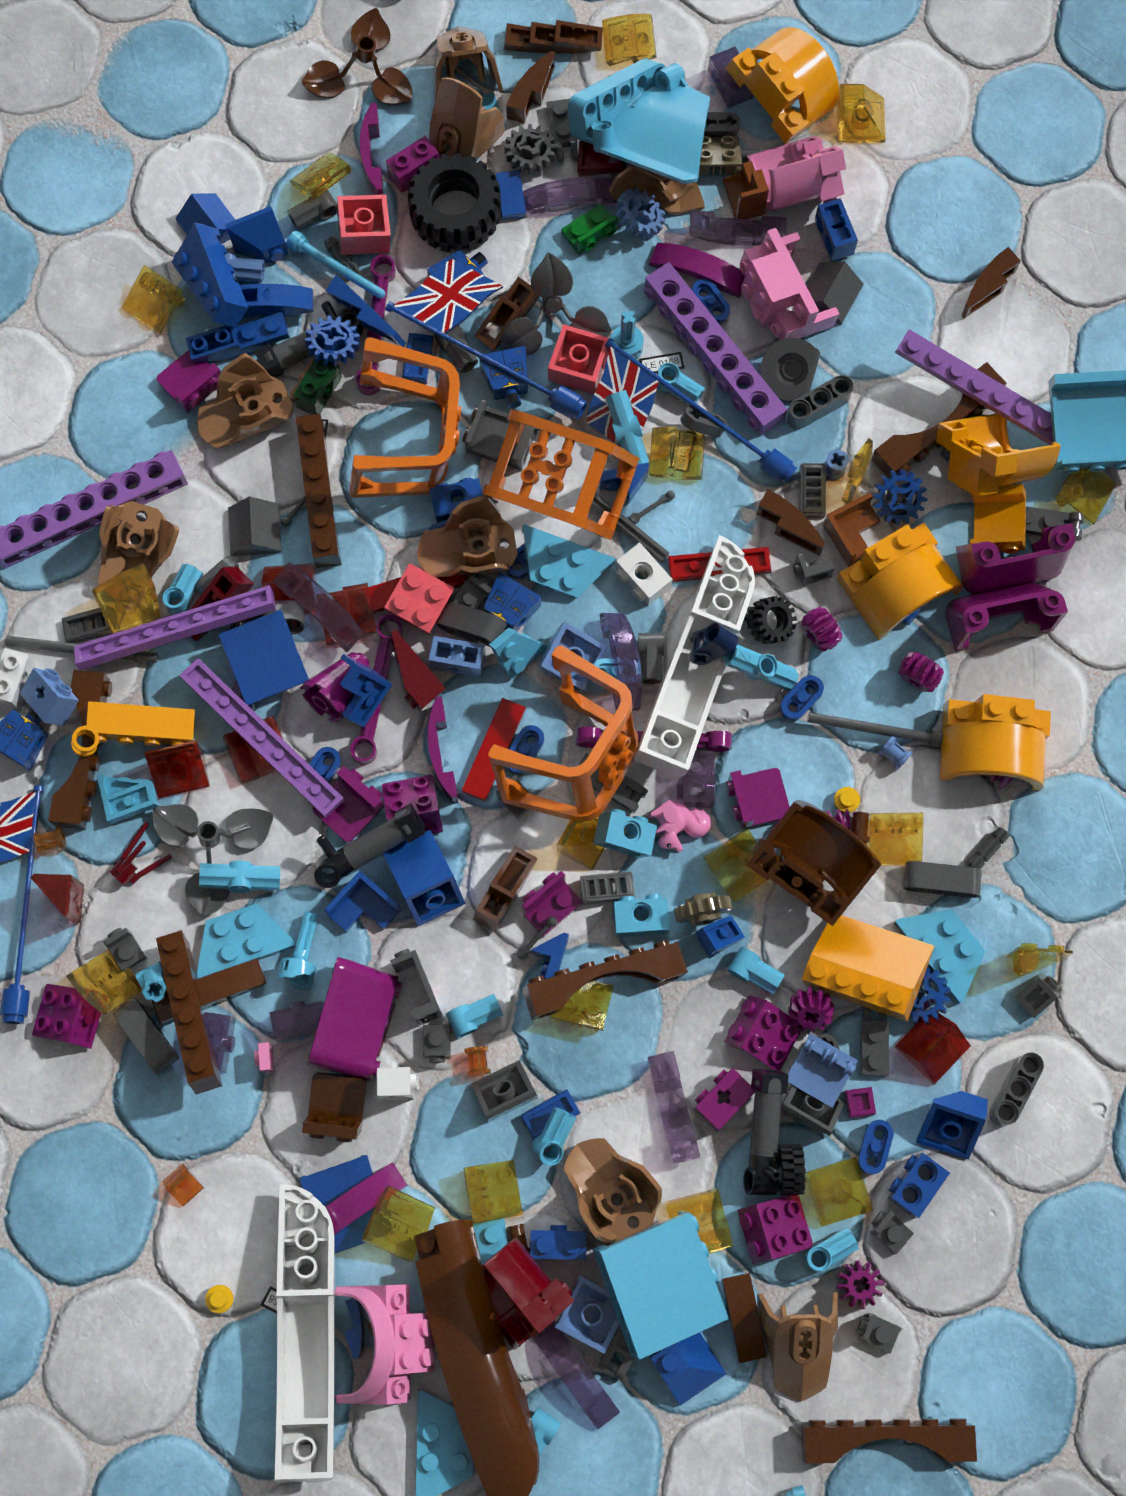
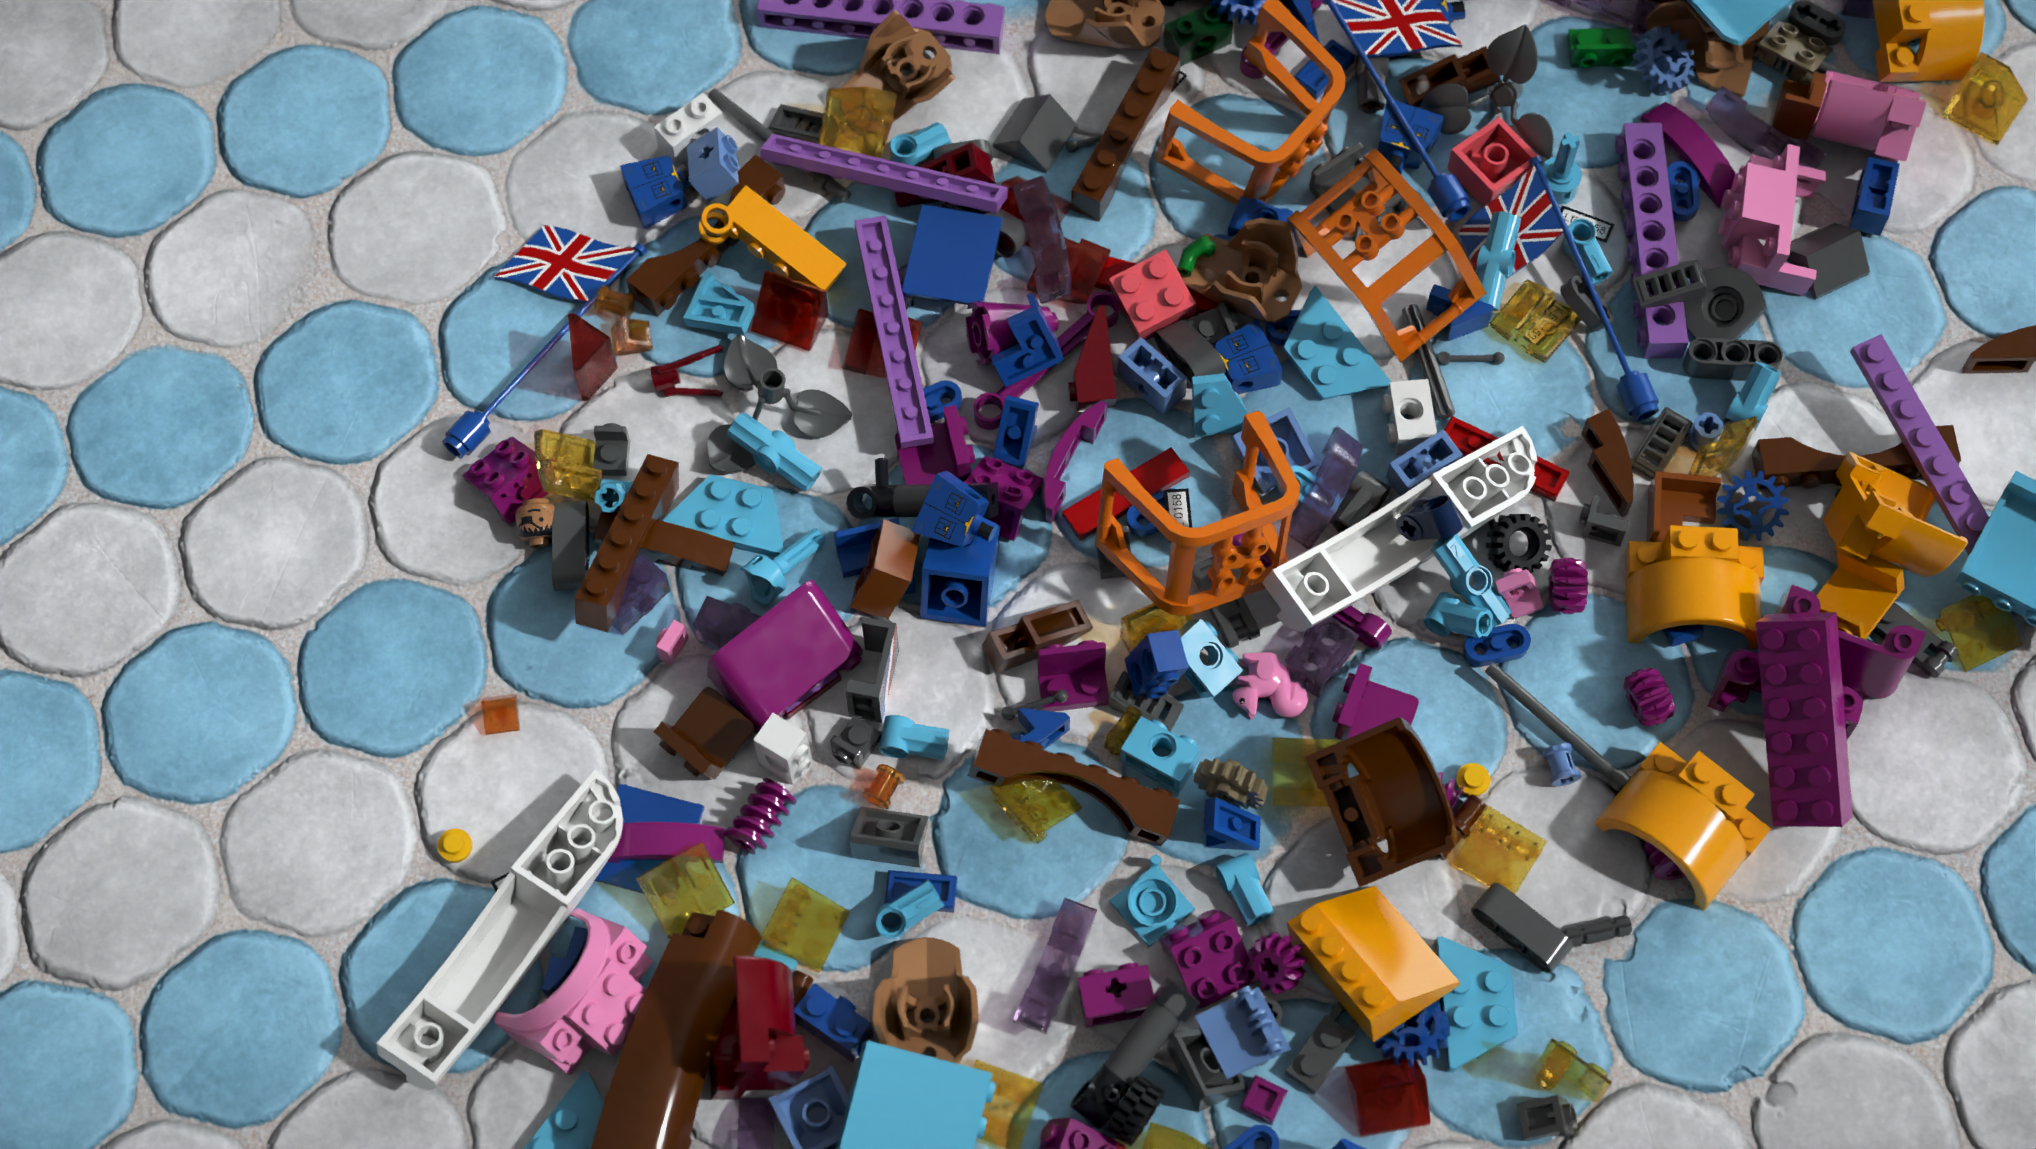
camera: 35 degrees right, 10 degrees down
none -> medium nougat head [515,498,555,548]
none -> clear orange slope [611,318,653,356]
none -> magenta piece [725,778,797,855]
none -> dark orange panel [850,519,920,619]
none -> blue torso [911,471,998,547]
none -> blue slope [993,395,1039,467]
none -> clear yellow arm [1104,706,1142,756]
none -> medium azure hat [1109,854,1195,947]
none -> blue brick [1124,630,1189,699]
none -> sticker [1164,488,1192,542]
none -> green arm [1177,236,1217,277]
none -> medium blue brick [1386,429,1463,496]
none -> medium azure piece [1423,592,1493,638]
none -> bright pink bracket [1495,568,1544,619]
none -> dark grey slope [1632,260,1707,309]
none -> medium azure piece [1725,361,1781,431]
none -> magenta brick [1756,612,1853,827]

